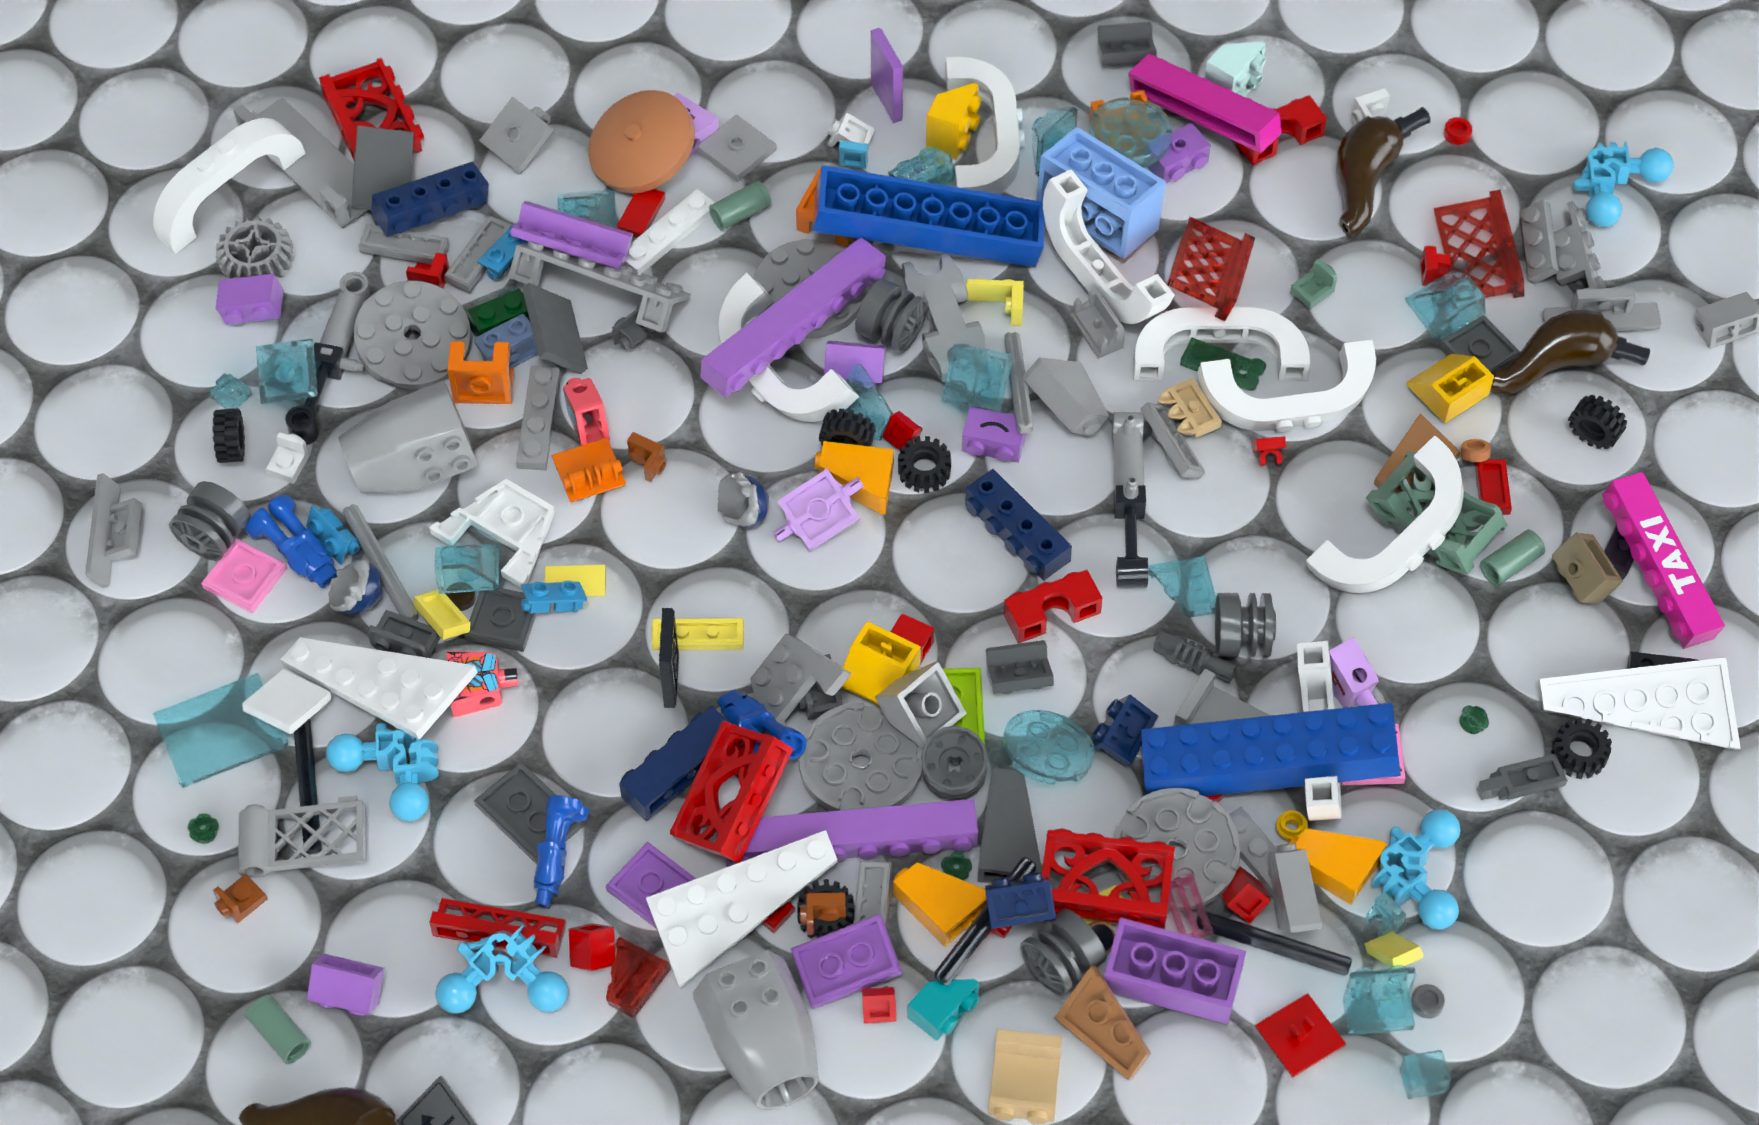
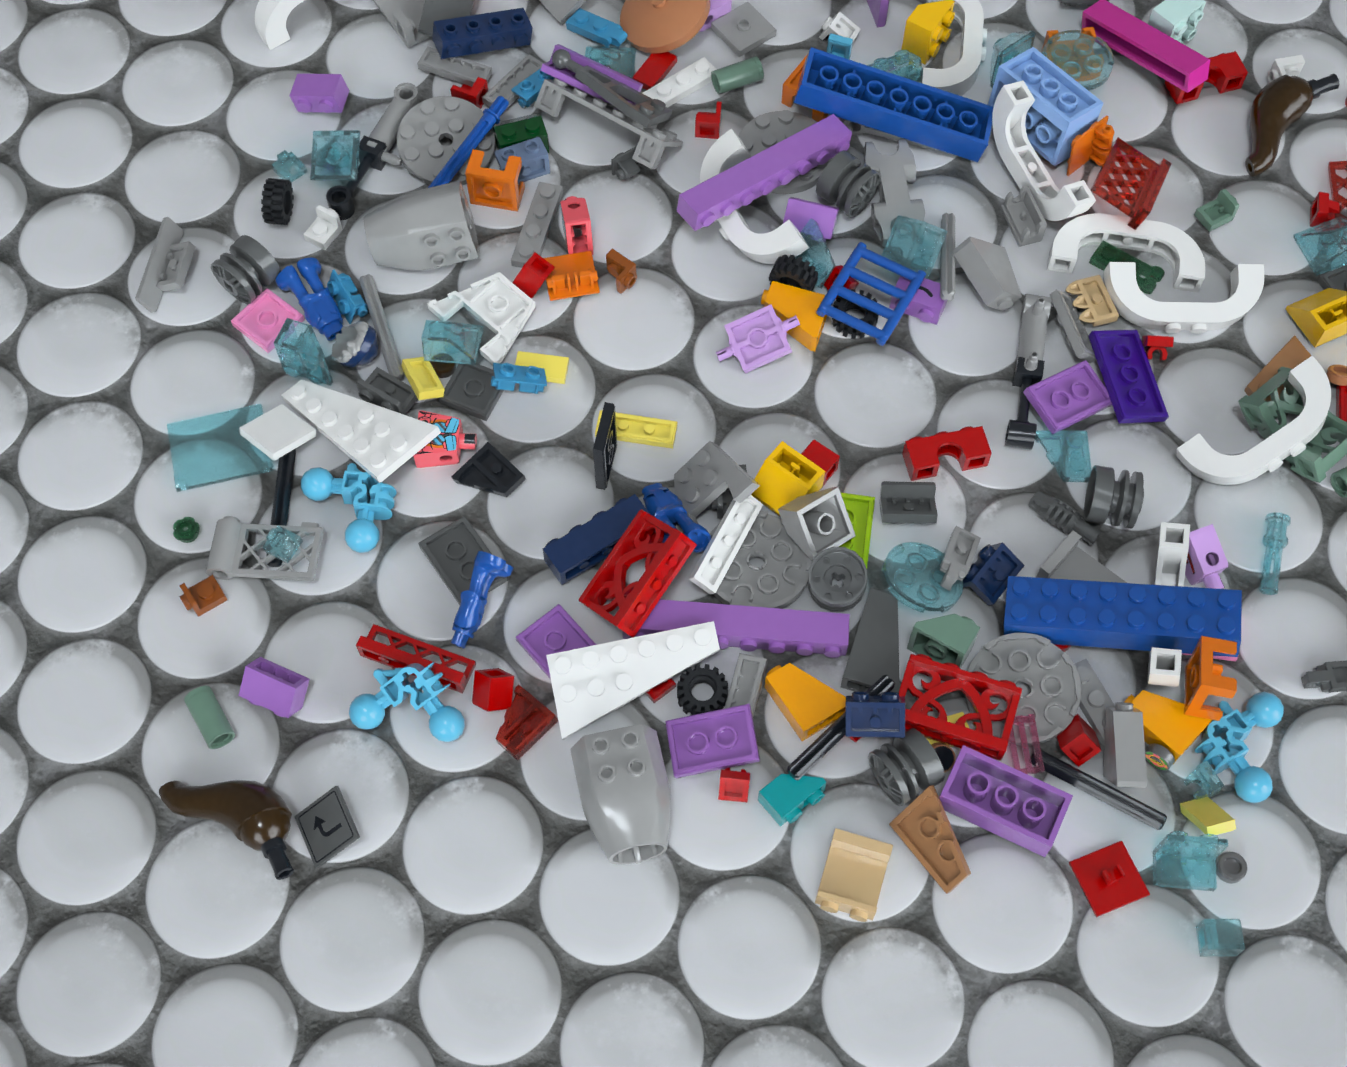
camera: 10 degrees right, 5 degrees up
light grey gear [216,216,294,279] -> none
dark grey tile [522,283,588,374] -> none
light grey hair [718,472,769,527] -> none
dark orange bracket [800,892,846,935] -> none
clear green plate [941,852,972,880] -> none
dark blue brick [965,469,1072,581] -> none
light yellow bracket [966,278,1024,326] -> none
medium lavender brick [1144,122,1211,184] -> none
yellow plate [1276,810,1308,841] -> none
clear green plate [1459,705,1489,734] -> none
none -> clear light blue tile [262,525,303,563]
none -> clear light blue slope [274,318,333,386]
none -> blue axle [428,96,509,188]
none -> black wing [451,442,526,497]
none -> red panel [512,252,555,298]
none -> dark grey plate [552,49,672,128]
none -> dark azure hinge [566,8,628,47]
none -> white plate [689,495,763,595]
none -> red panel [695,101,722,139]
none -> blue bar [816,242,926,346]
none -> sand green slope [907,614,980,669]
none -> light grey hinge [940,526,981,591]
none -> medium lavender tile [1023,360,1112,435]
none -> orange hinge [1066,115,1115,176]
none -> dark purple tile [1088,330,1169,424]
none -> flat silver tile [1145,743,1175,771]
none -> orange panel [1184,636,1237,721]
none -> clear light blue pin [1260,512,1291,595]

